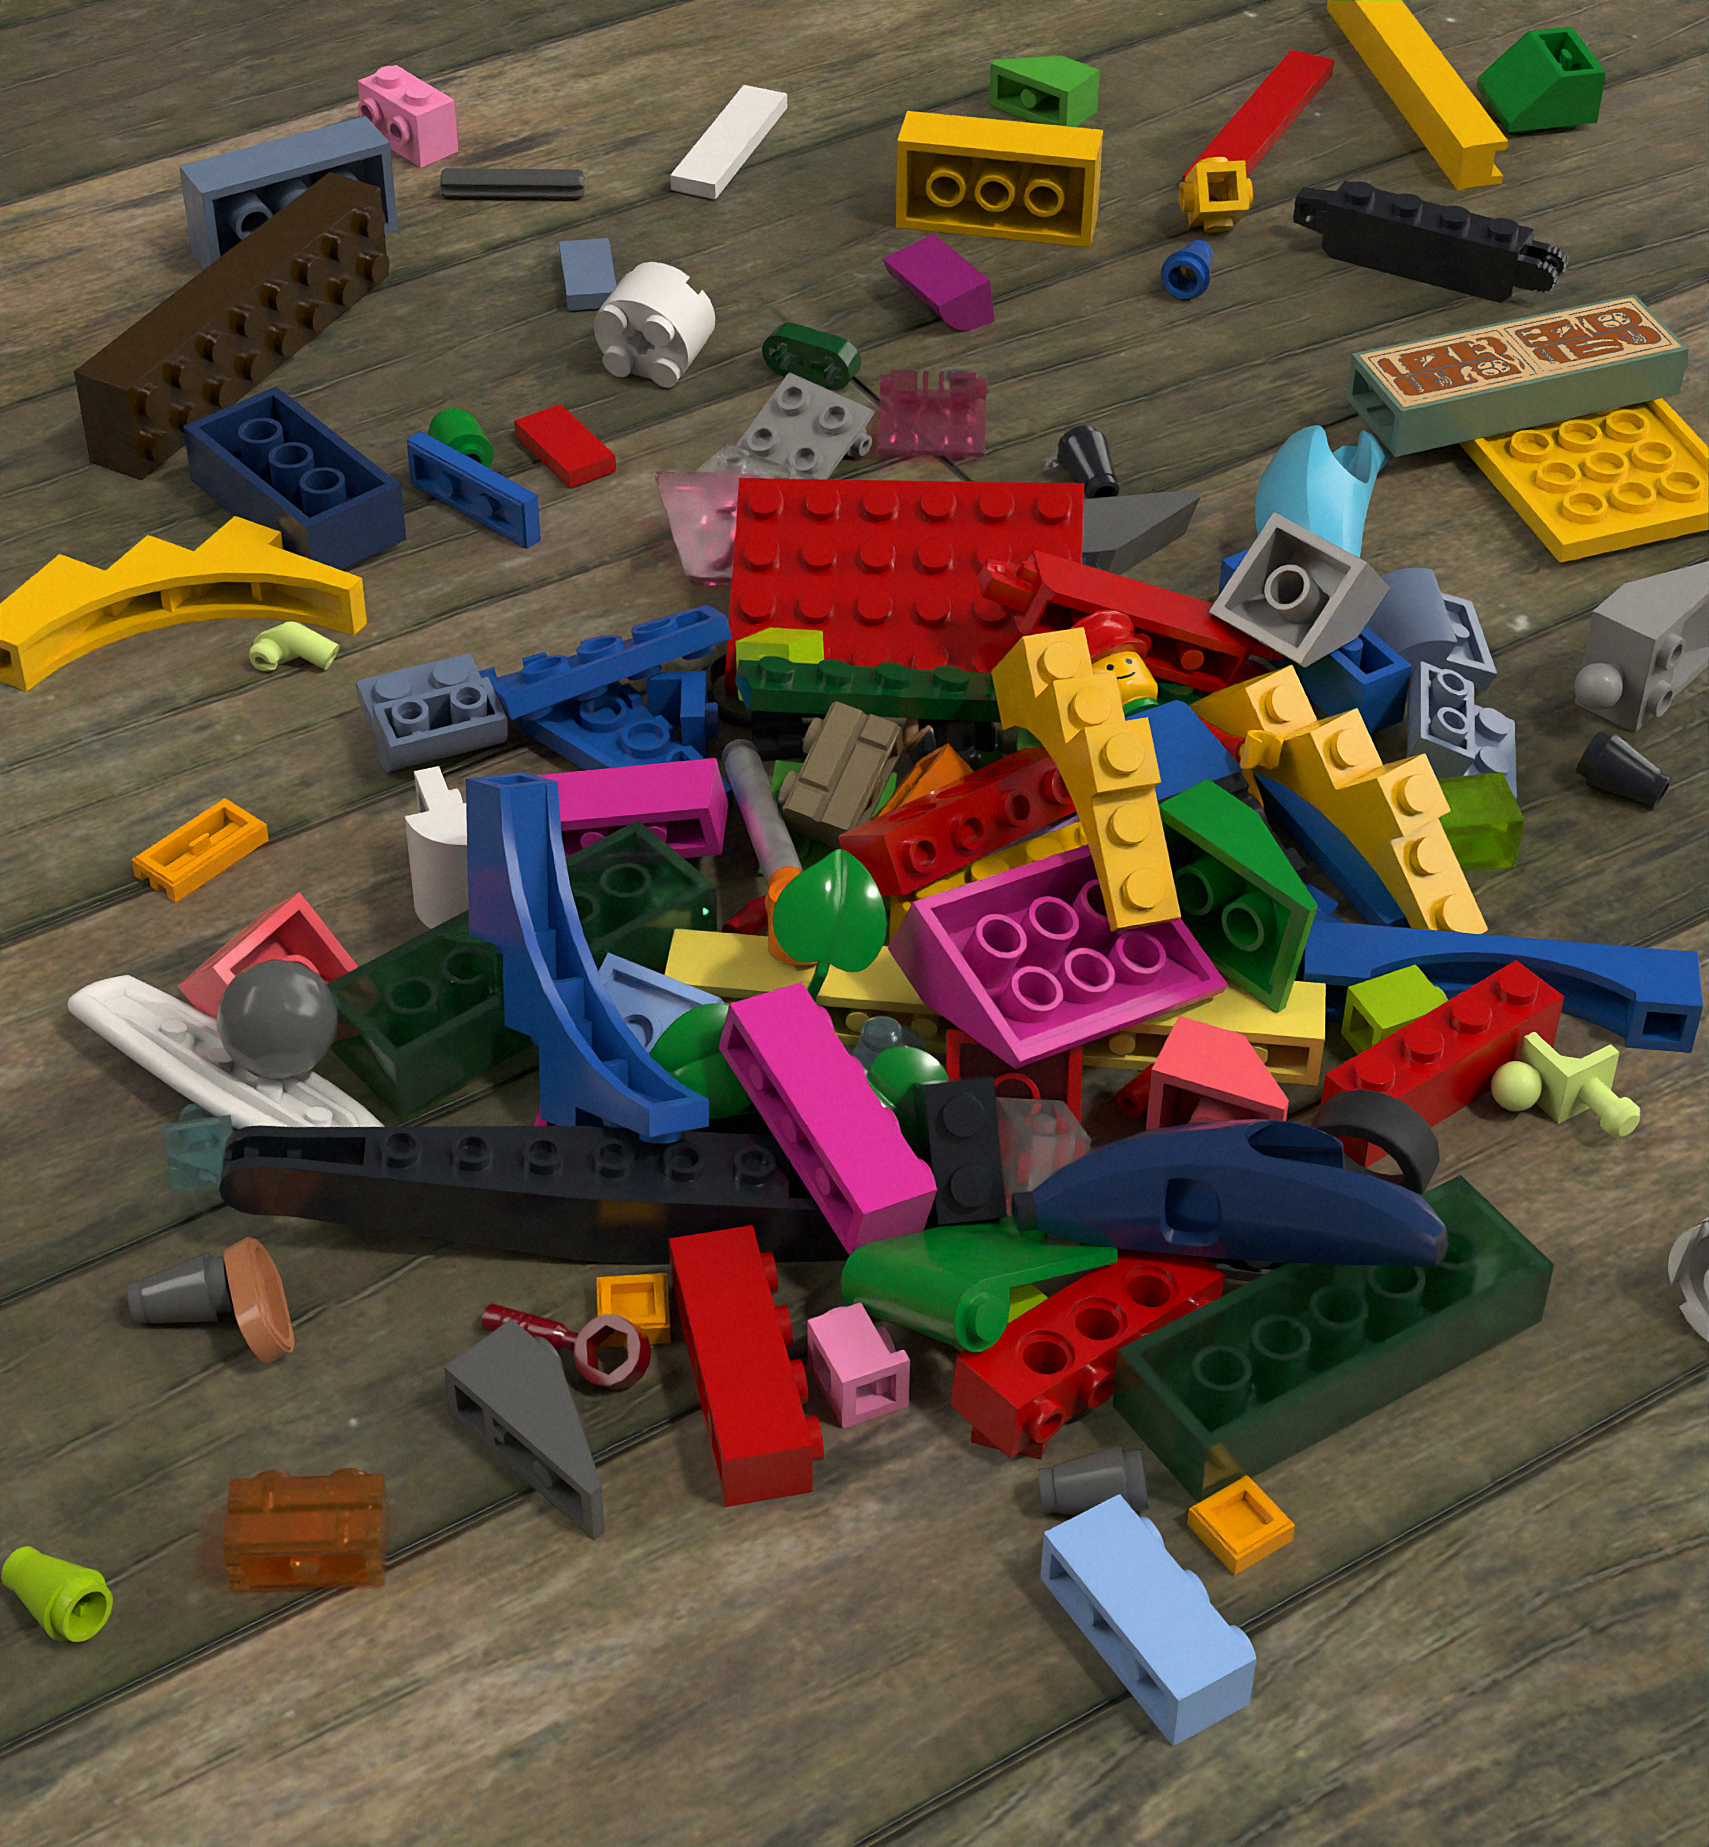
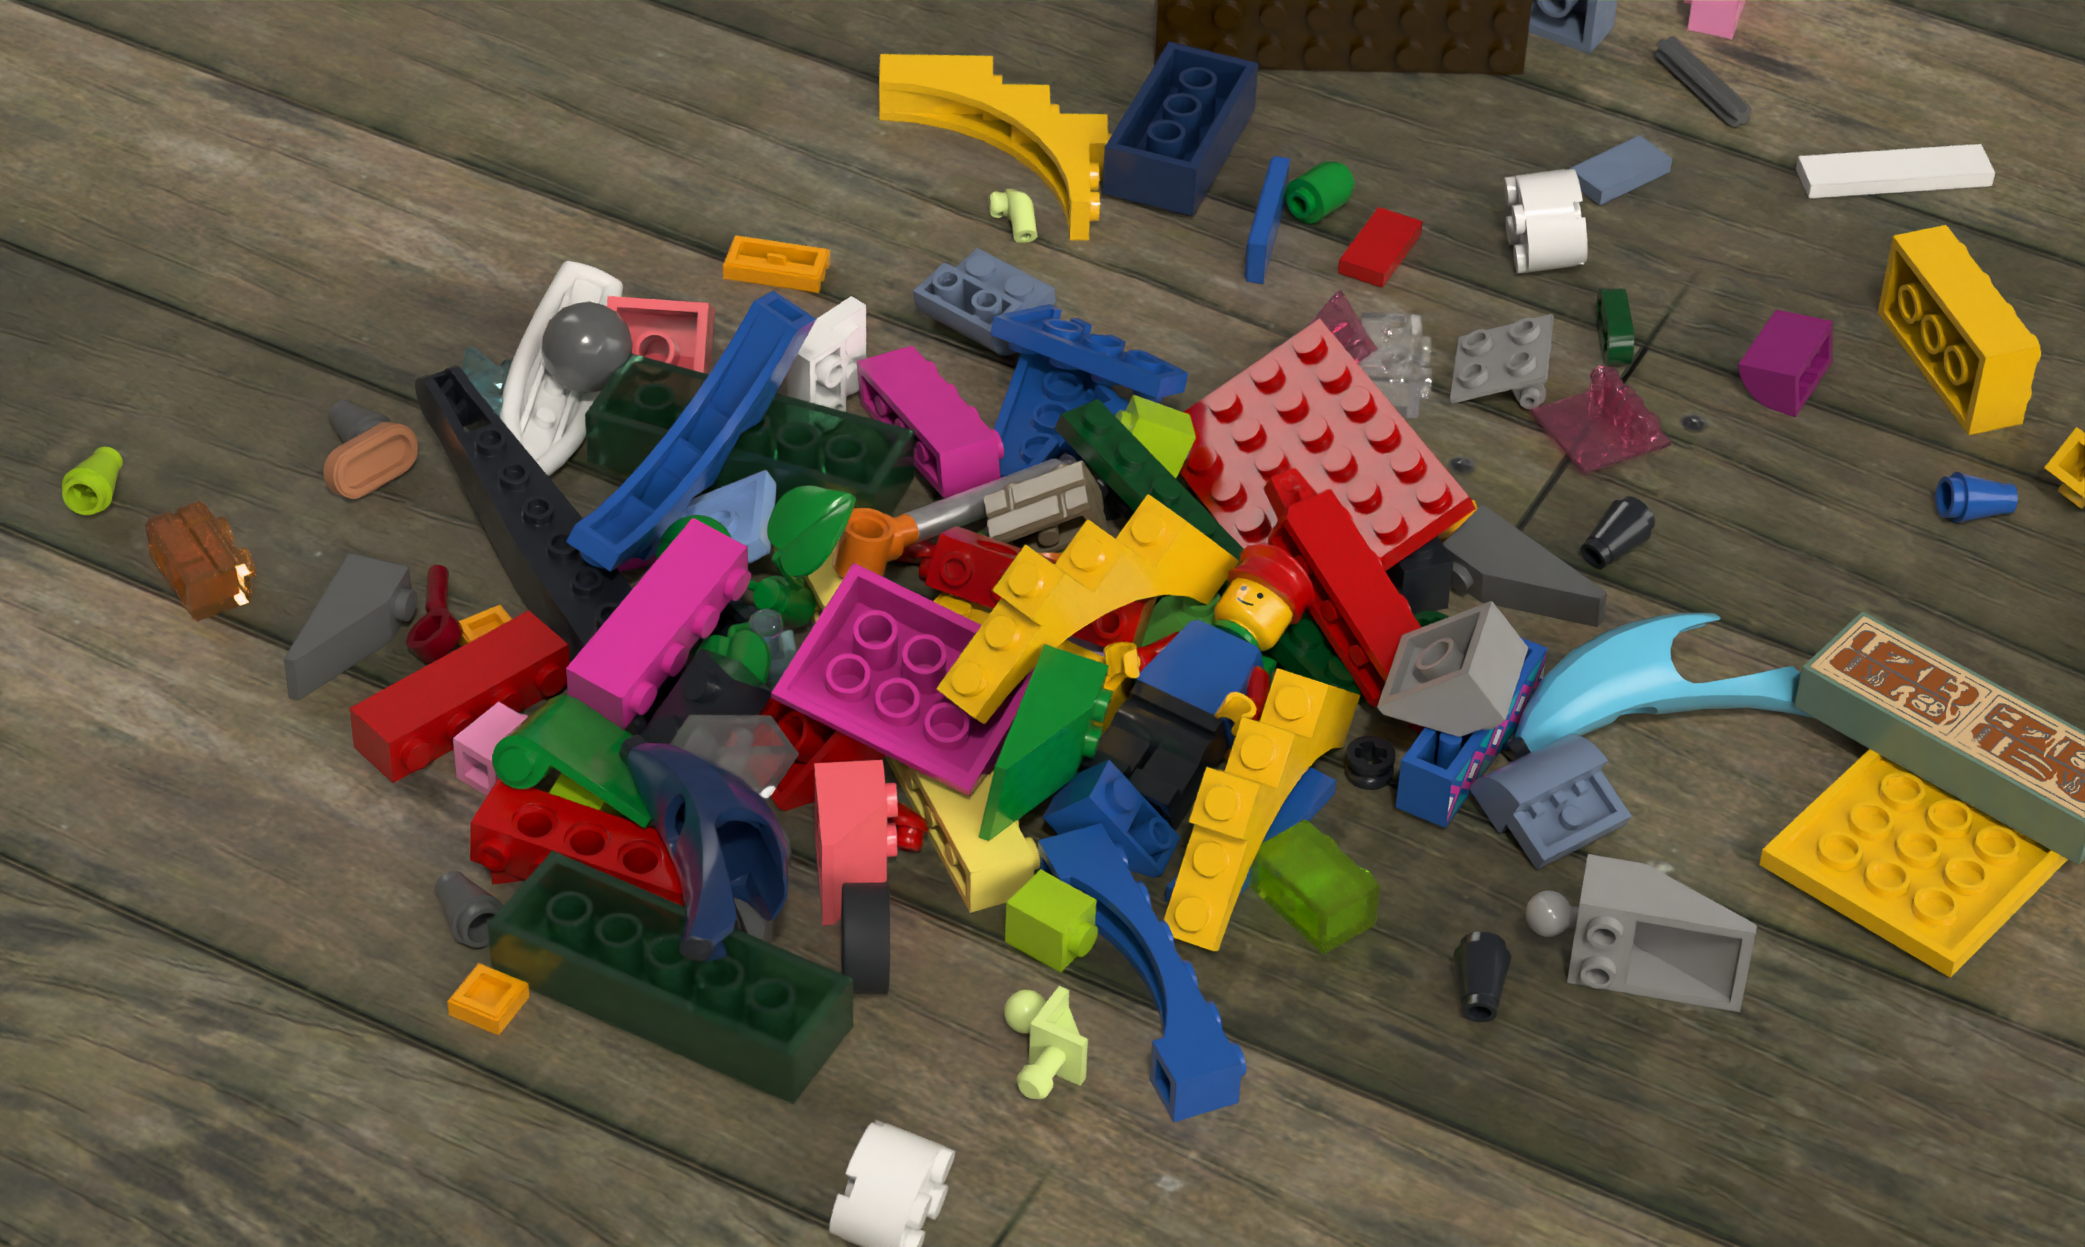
camera: 60 degrees right, 0 degrees up
light blue brick [1040,1494,1257,1746] -> none
red brick [1320,960,1564,1168] -> none
sand blue brick [1407,661,1517,814] -> none

